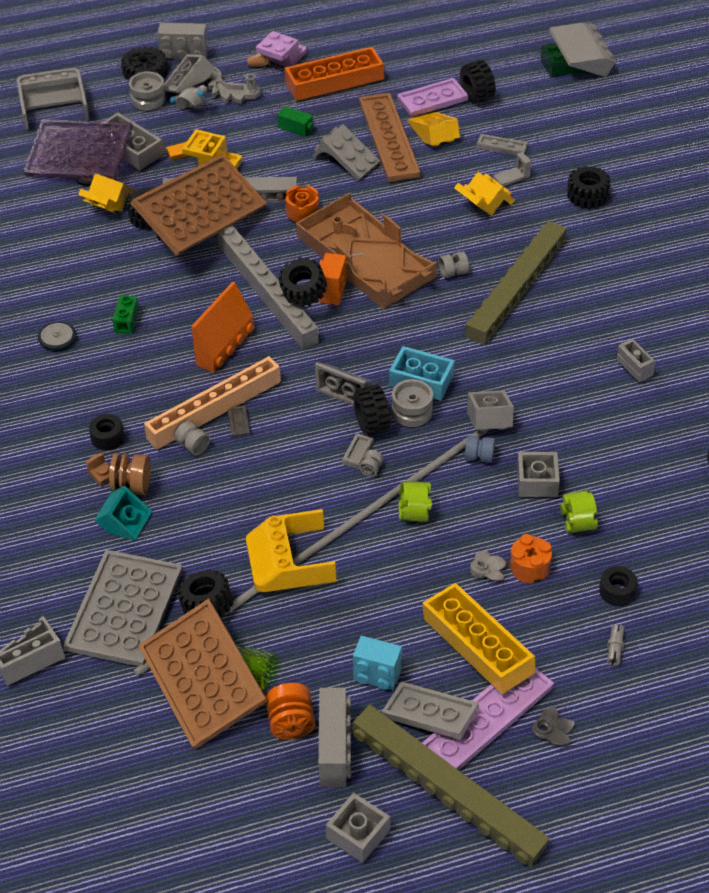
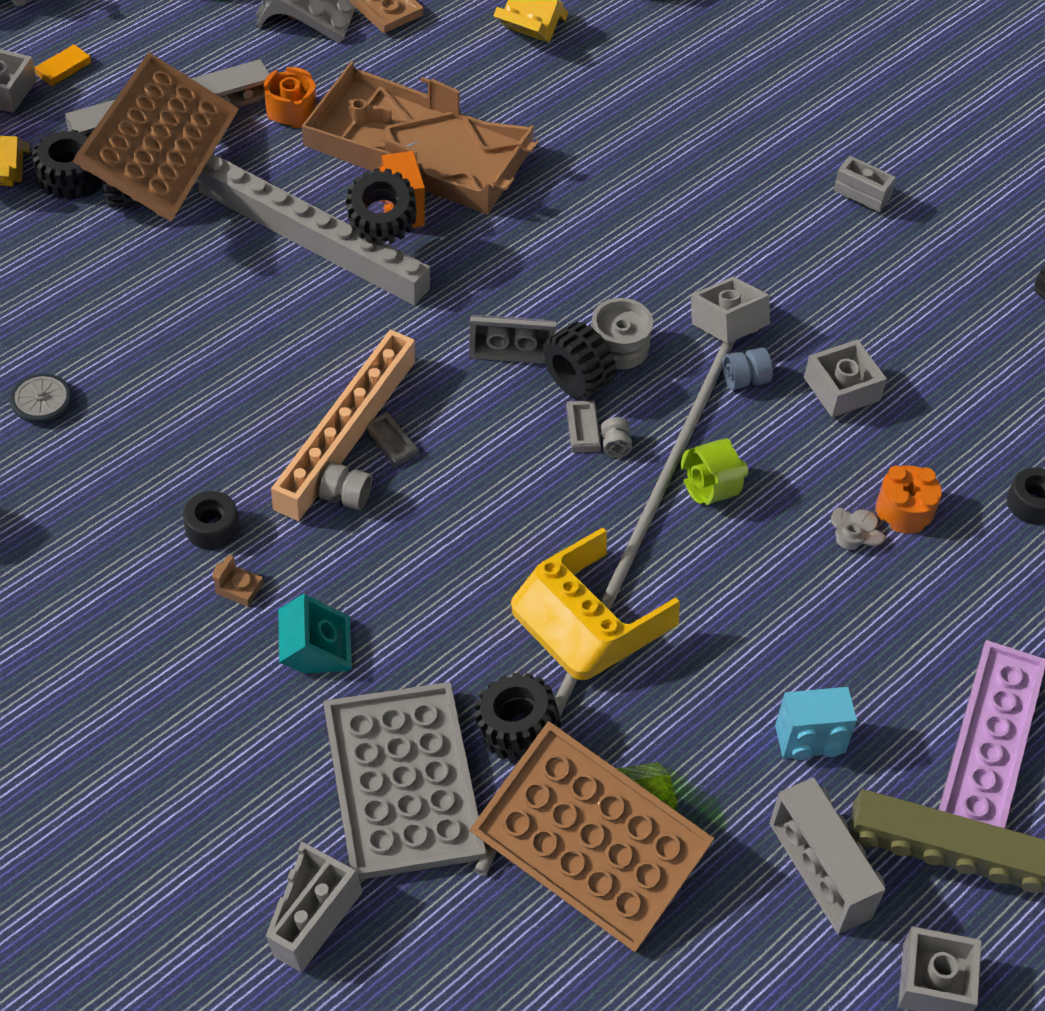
camera: 30 degrees left, 5 degrees up
medium nougat wheel [109,453,151,496] -> none
green brick [113,295,139,334] -> none
yellow bracket [182,130,242,169] -> none
orange slope [191,282,254,373] -> none
orange wheel [266,683,315,740] -> none
light grey plate [382,682,479,740] -> none
medium azure brick [389,346,455,401] -> none
yellow brick [422,583,536,694] -> none
light grey wheel [438,251,469,278] -> none
olive brick [465,221,567,345] -> none
lime brick [560,490,598,533] -> none

